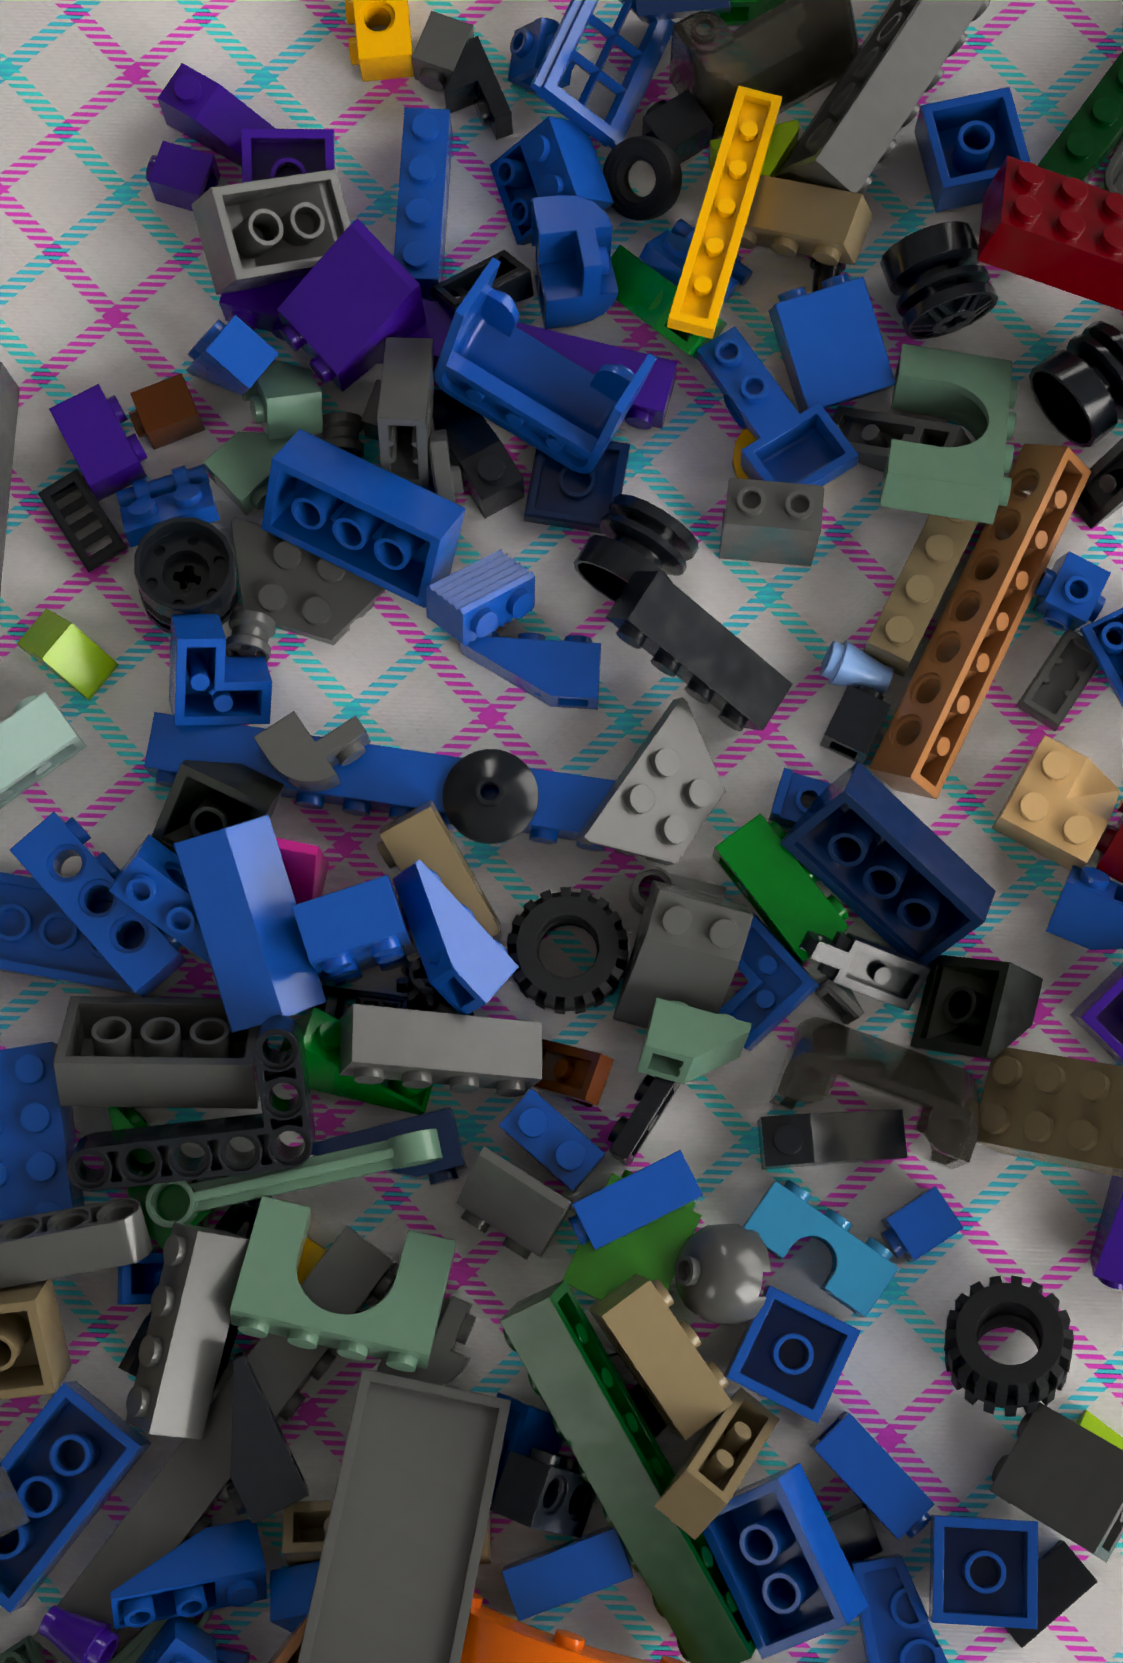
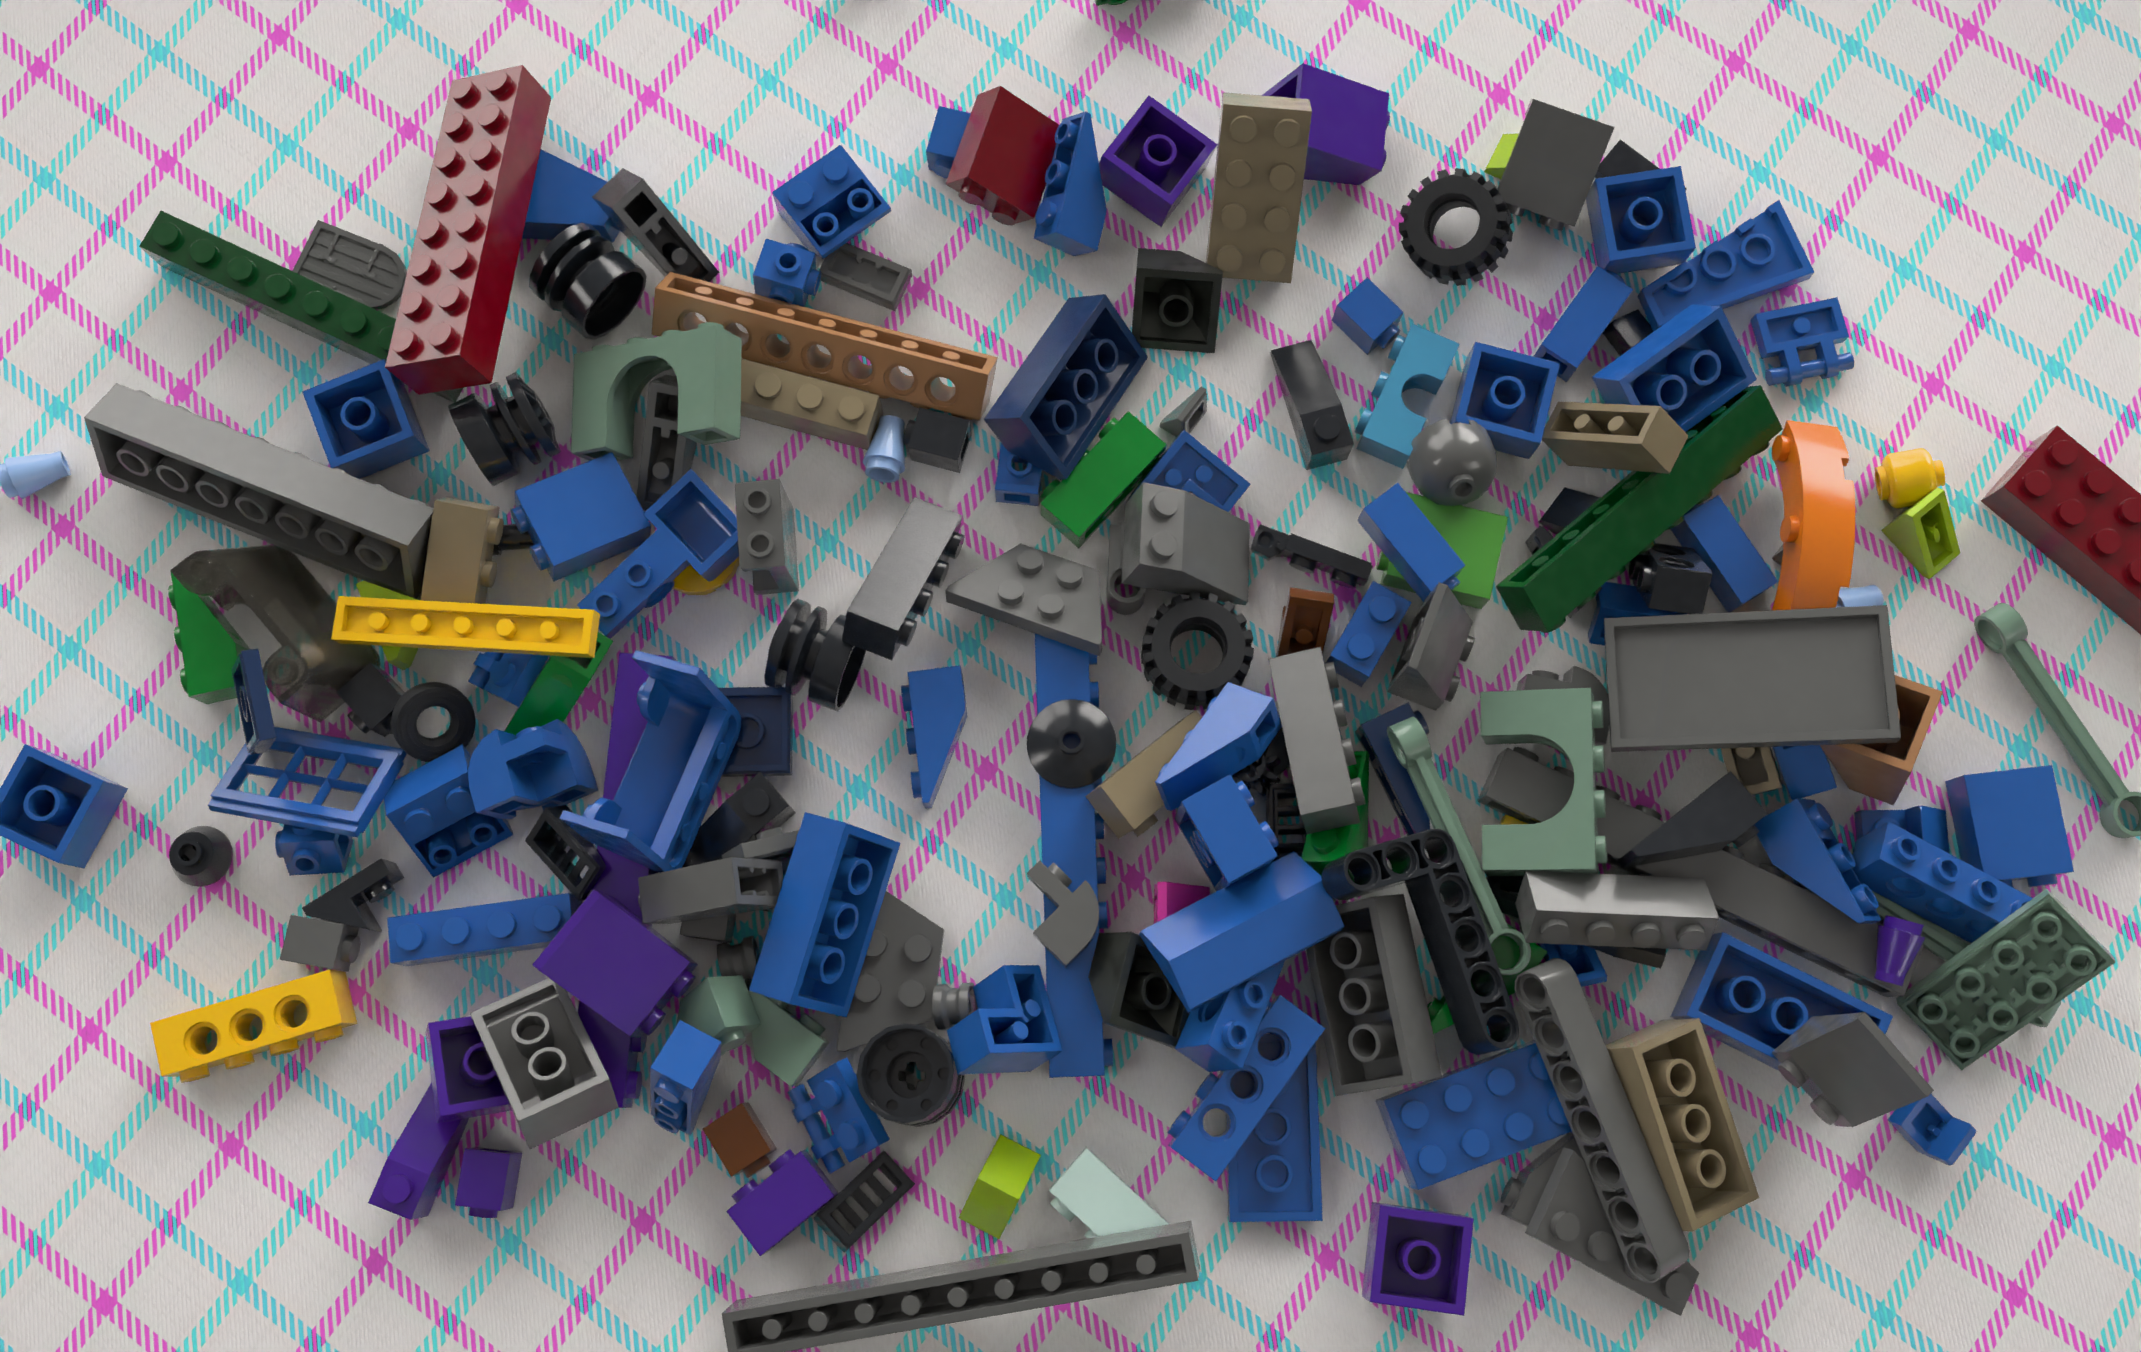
camera: 105 degrees left, 0 degrees up
blue brick [426,549,535,646] -> none
dark tan brick [589,1274,733,1441] -> none
sand green slope [636,998,752,1084] -> none
clear smoke windscreen [769,1017,979,1170] -> none
black hinge [799,930,931,1011] -> none
tan slope [992,735,1121,870] -> none

